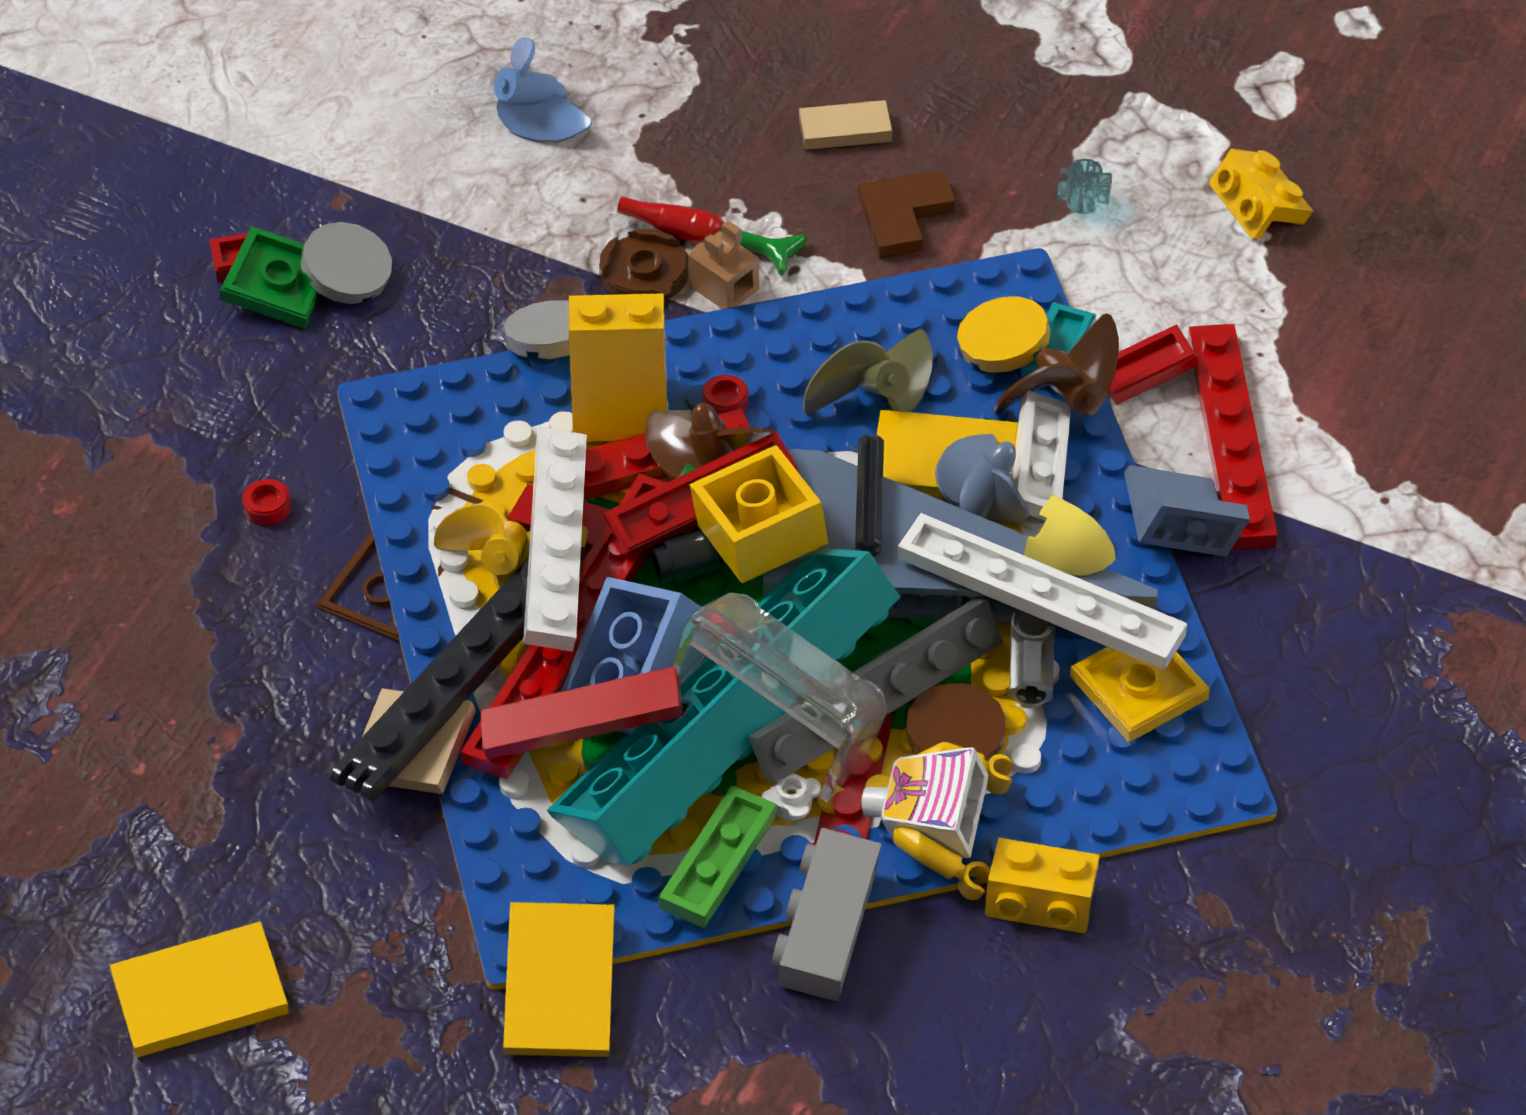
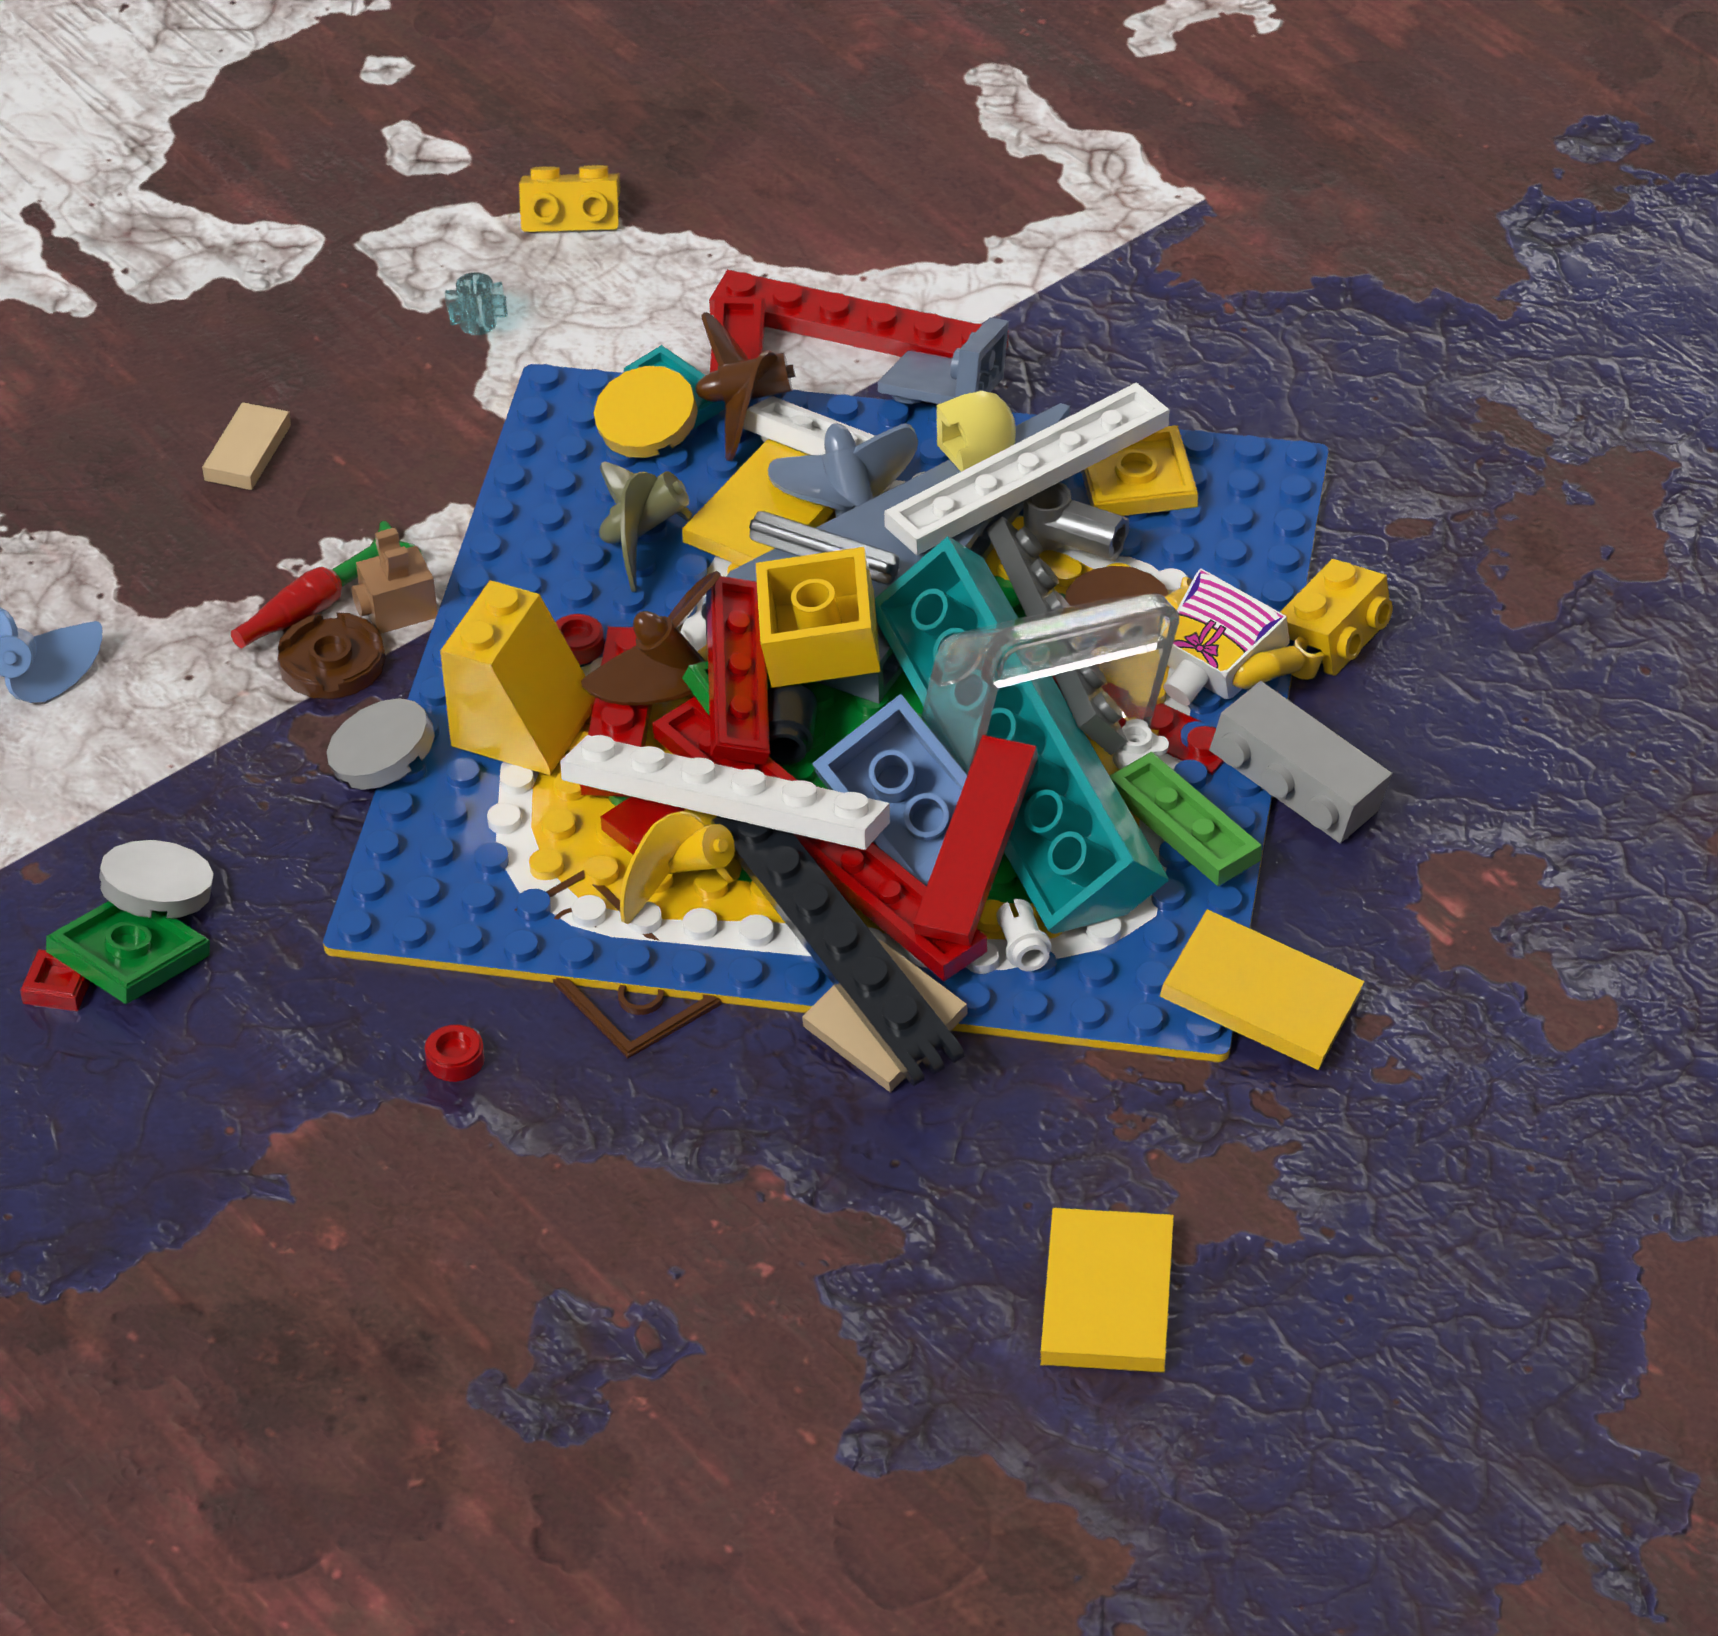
camera: 65 degrees left, 5 degrees down
reddish brown tile [858,170,956,258] -> none
none -> white pin [997,899,1051,971]

